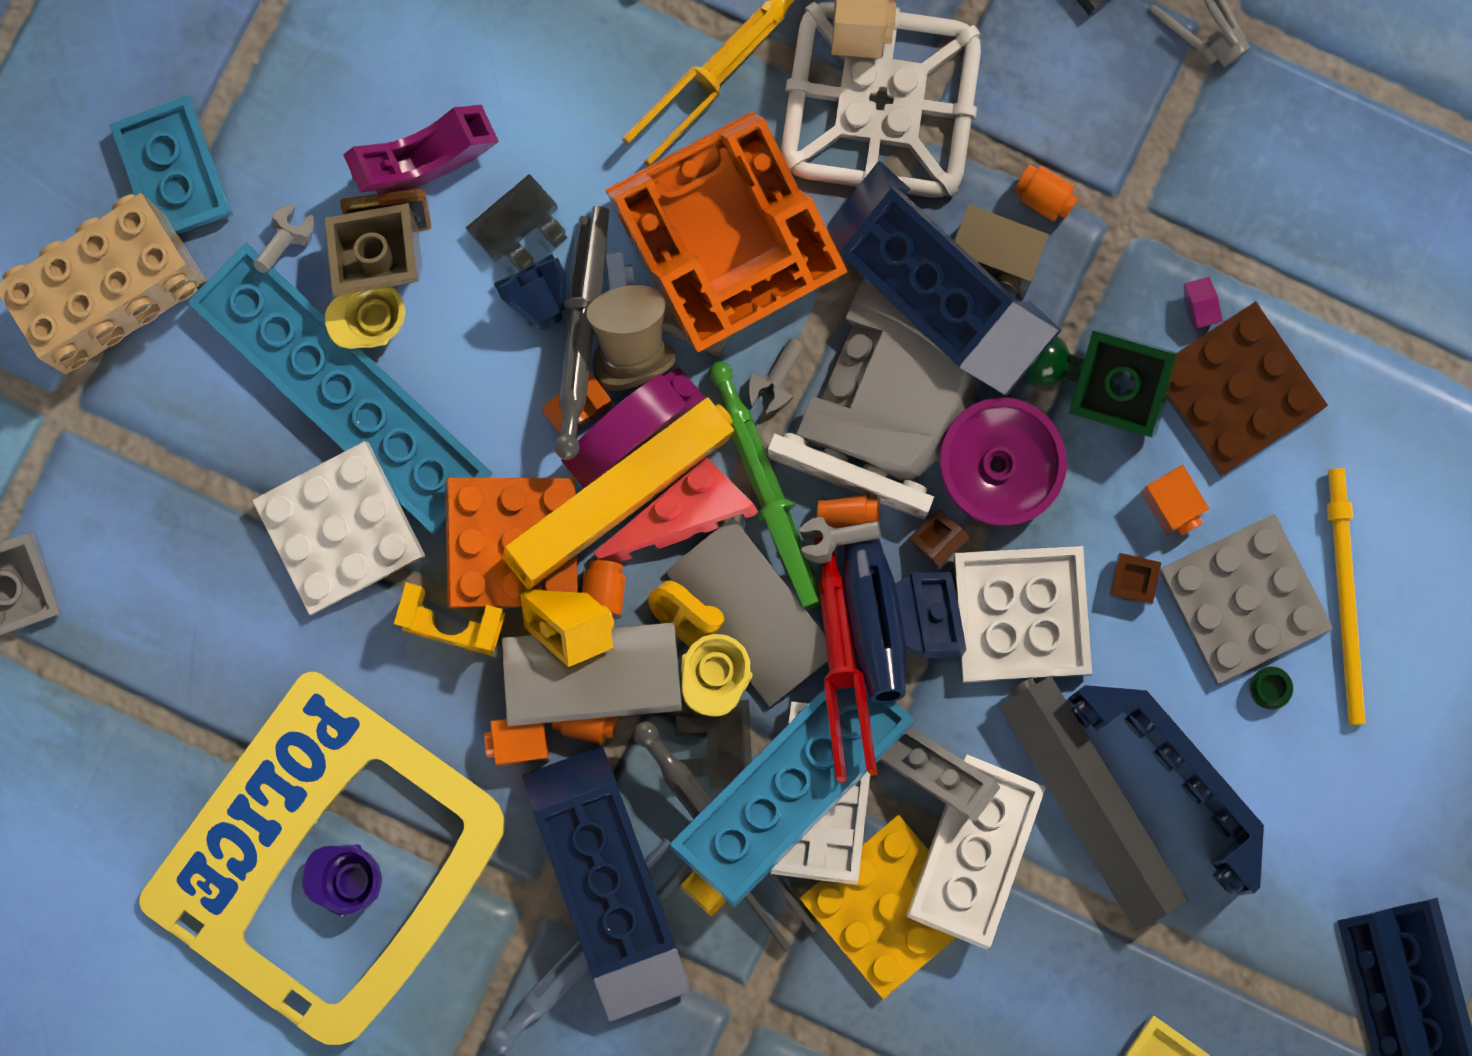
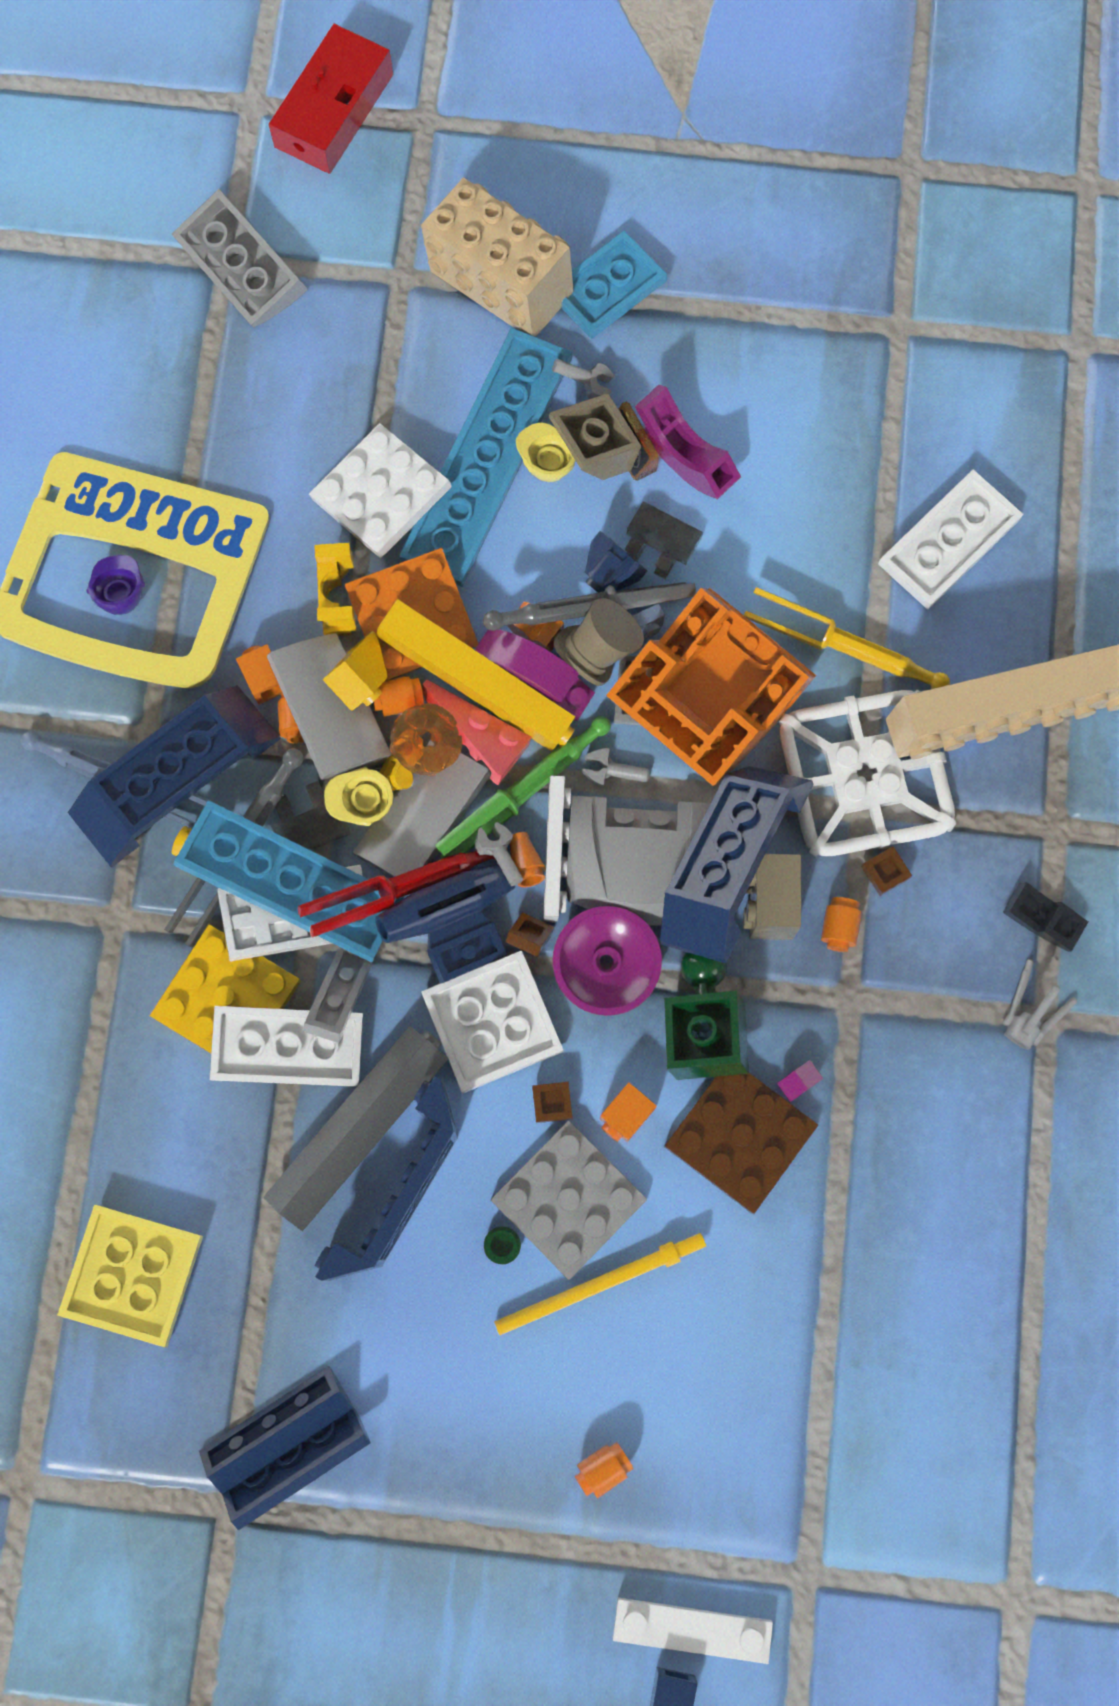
camera: 75 degrees right, 5 degrees down
none -> clear orange plate [390,703,463,776]
none -> reddish brown plate [861,846,912,896]

